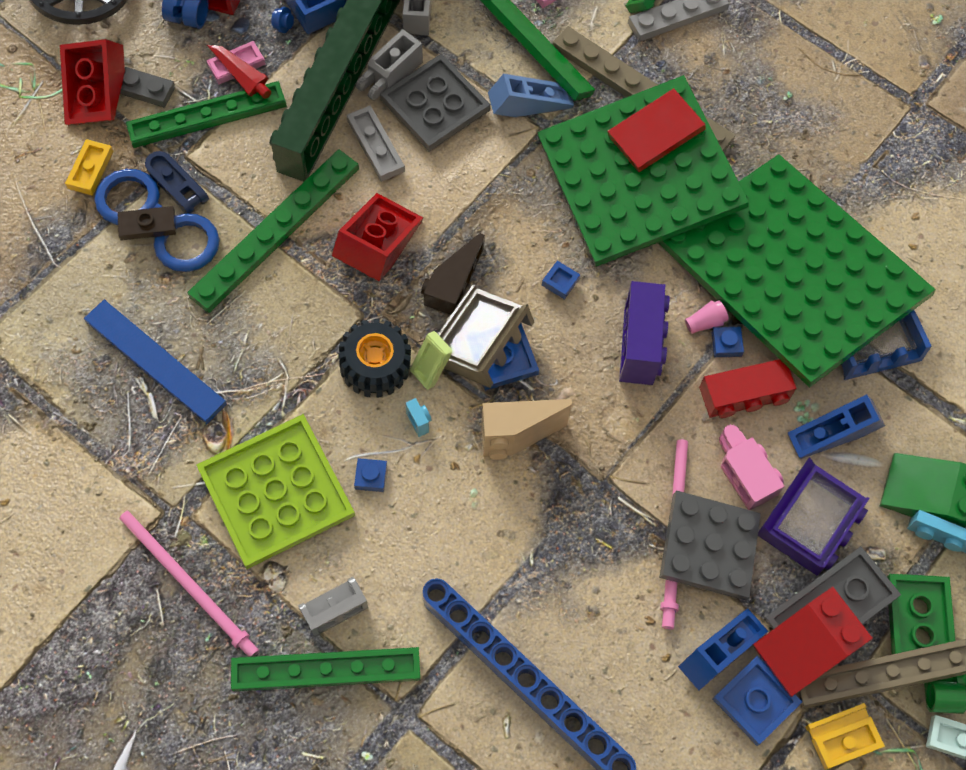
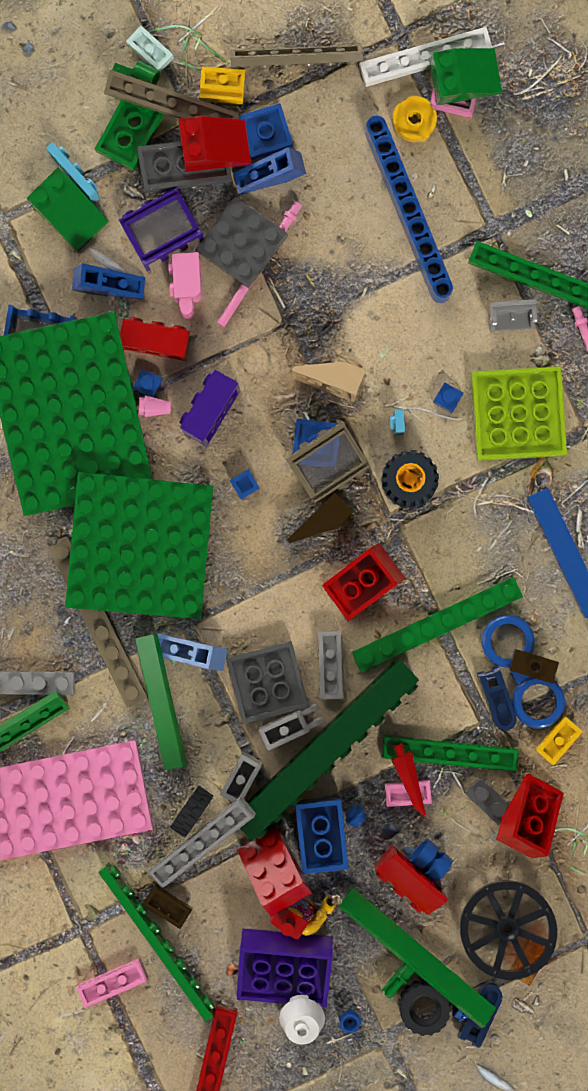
camera: 145 degrees left, 20 degrees up
yellowish green tile [410,331,453,390] -> none
red tile [608,88,706,172] -> none

